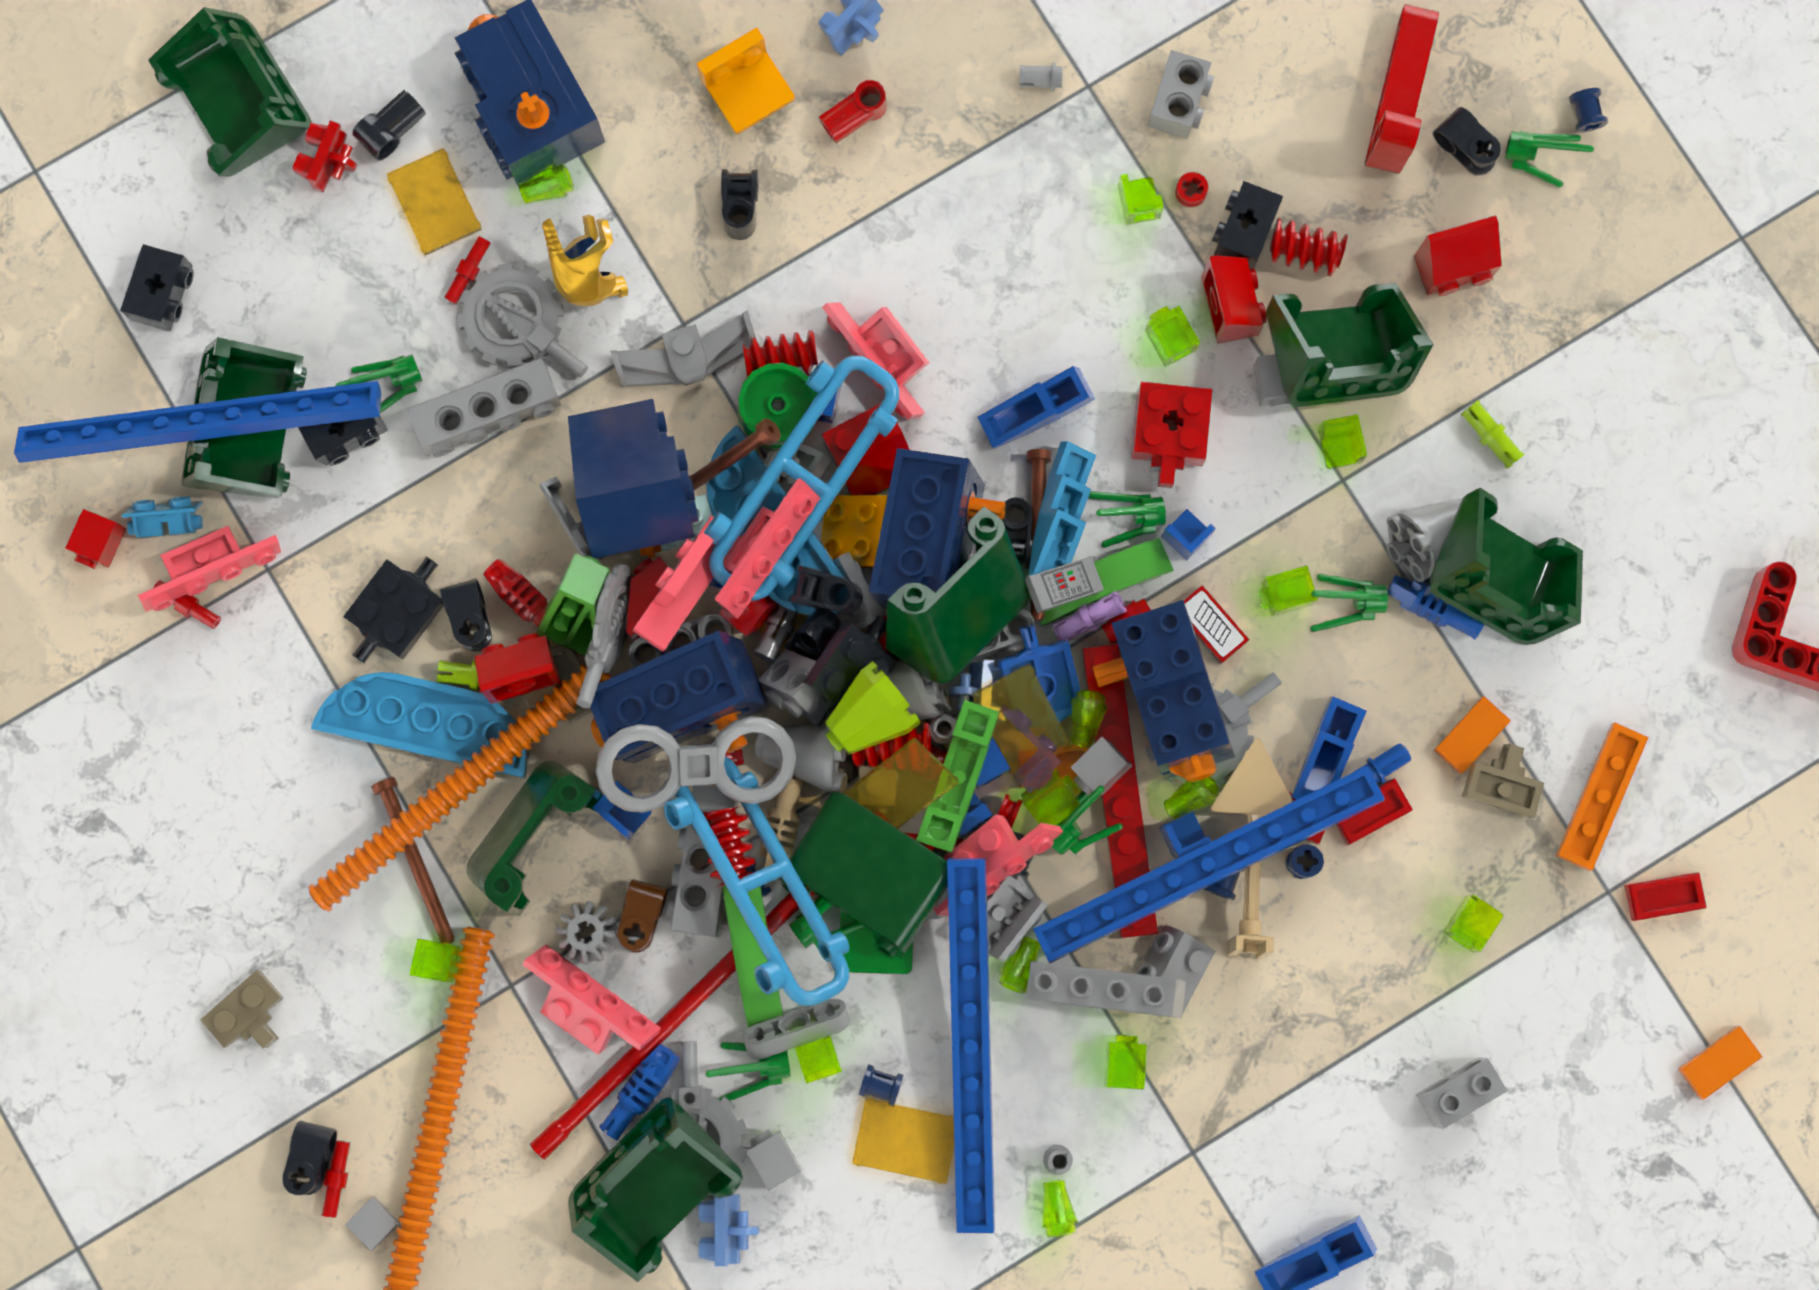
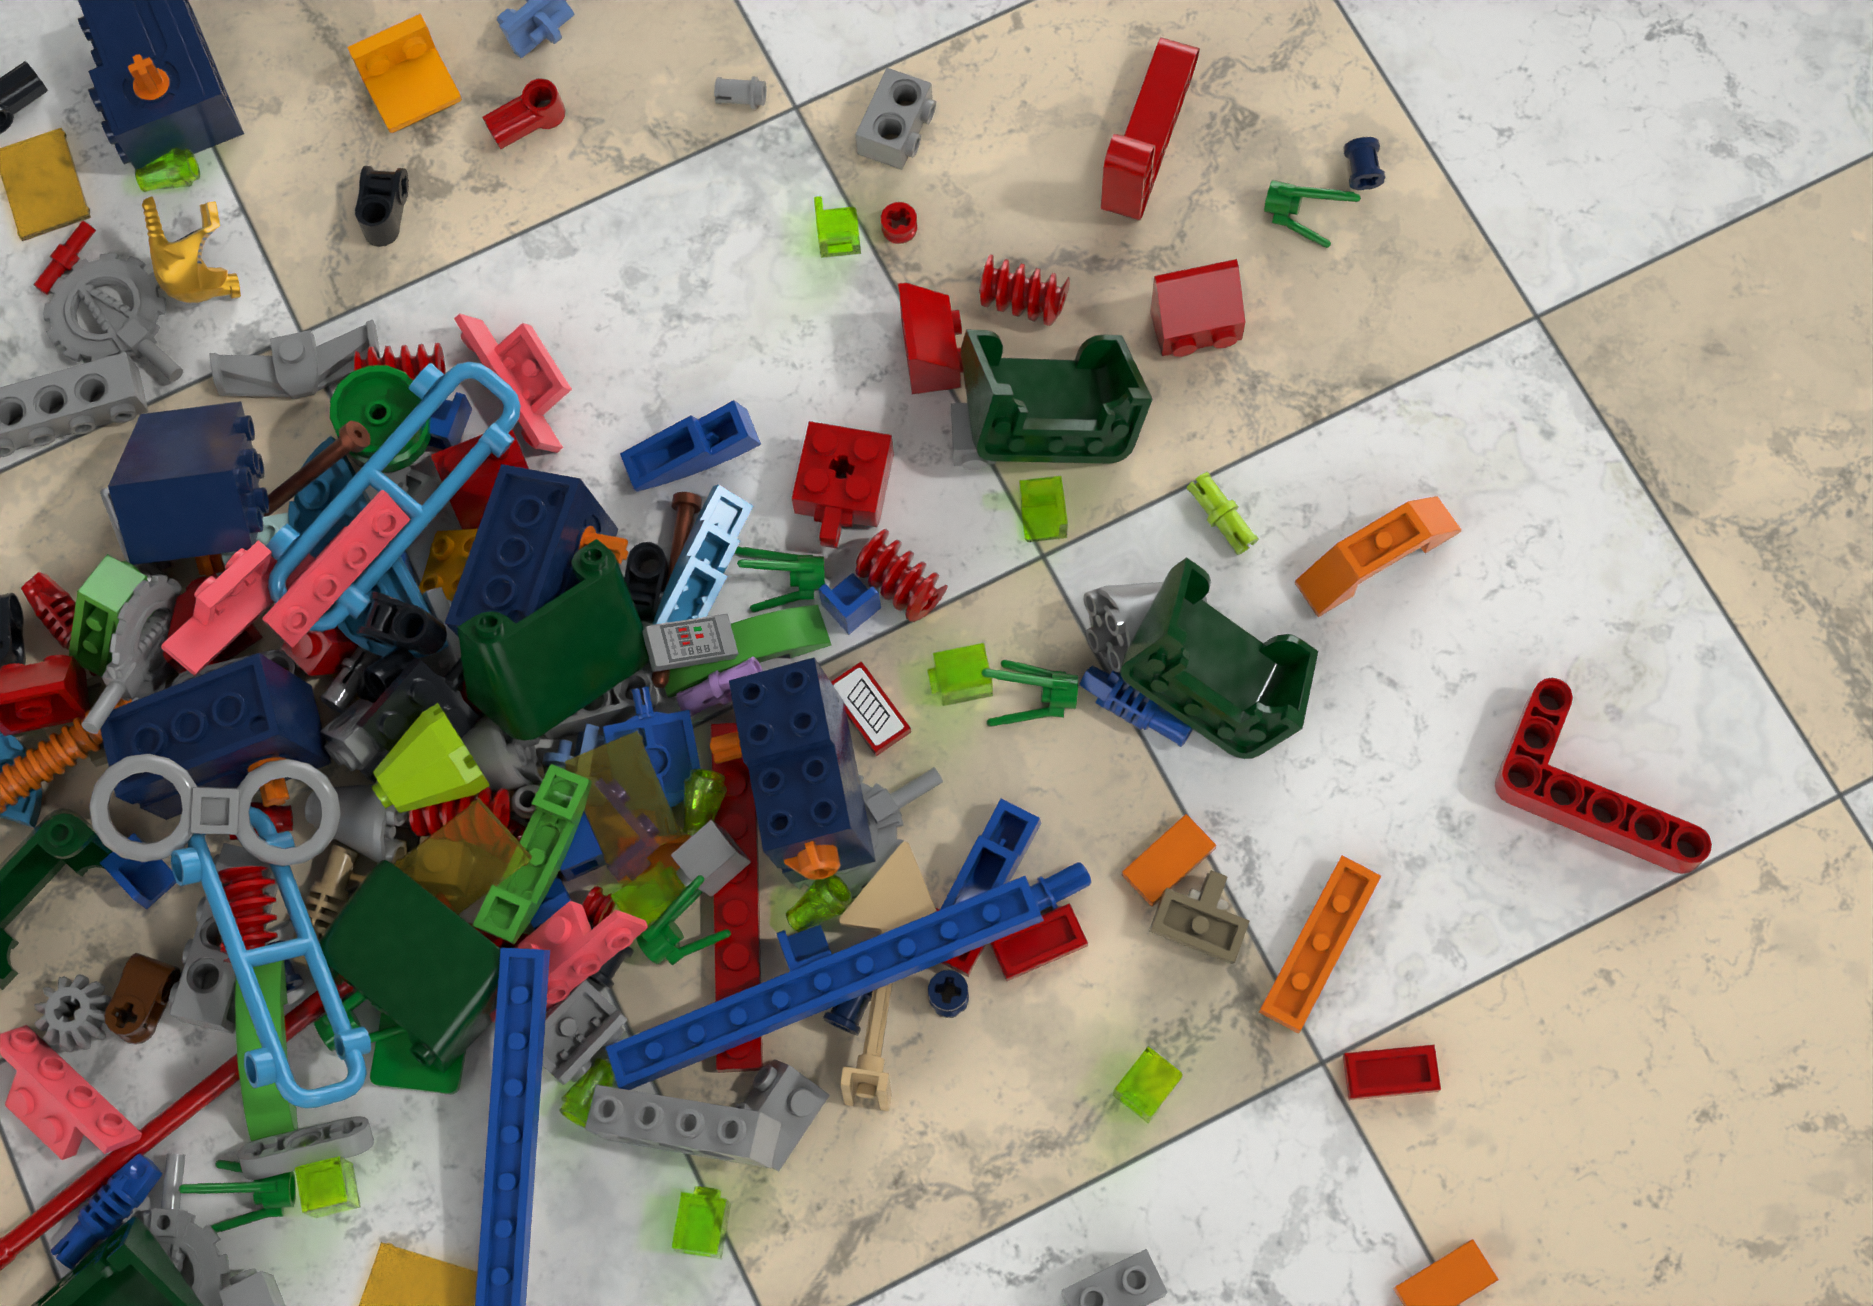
camera: 10 degrees right, 10 degrees down
dark blue bush [859,1064,904,1107] -> none
clear neon green brick [1145,305,1200,367] -> none
black brick [1212,181,1283,269] -> none
black piece [1433,107,1501,176] -> none
none -> red piece [855,529,948,622]
none -> orange slope [1295,496,1461,617]

